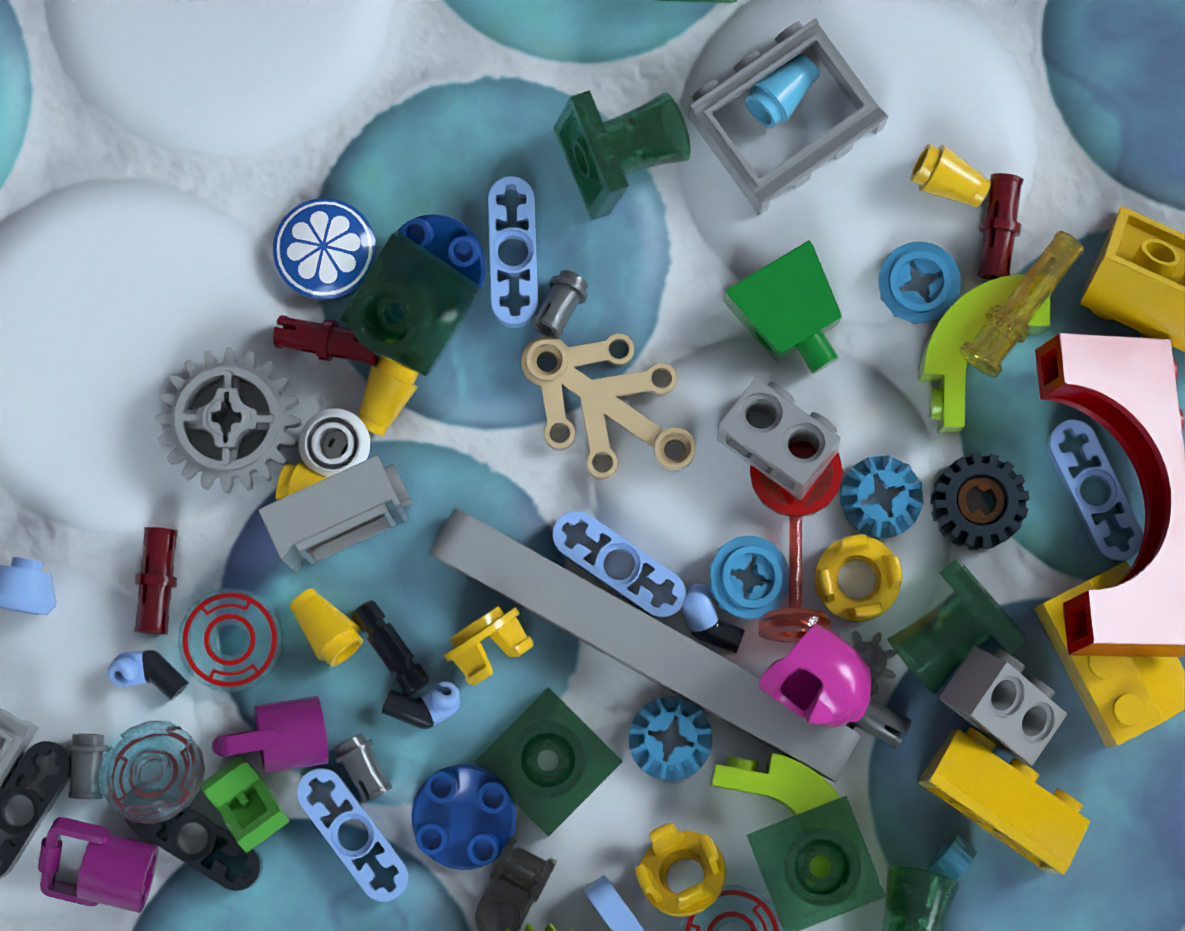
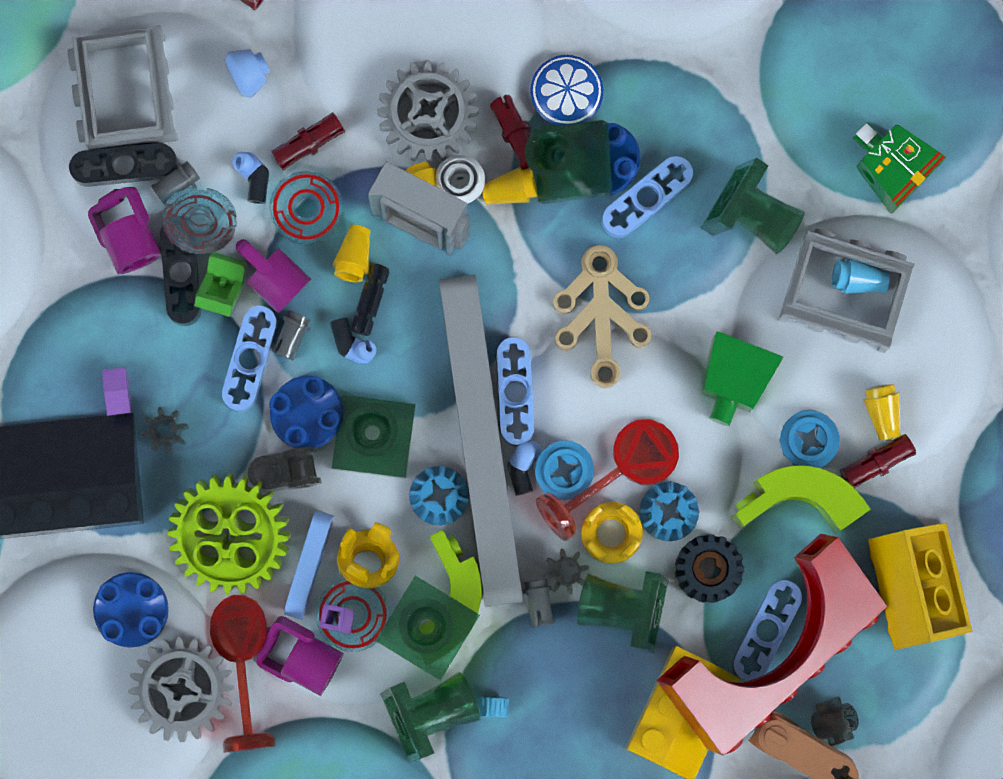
camera: 50 degrees right, 0 degrees up
yellow piece [443,605,533,686] -> none
dark grey pin [531,270,588,339] -> none
light grey brick [717,377,841,500] -> none
dark pink piece [759,624,872,728] -> none
yellow slope [917,727,1091,875] -> none
light grey brick [939,646,1067,766] -> none
clear yellow pin [959,231,1084,378] -> none

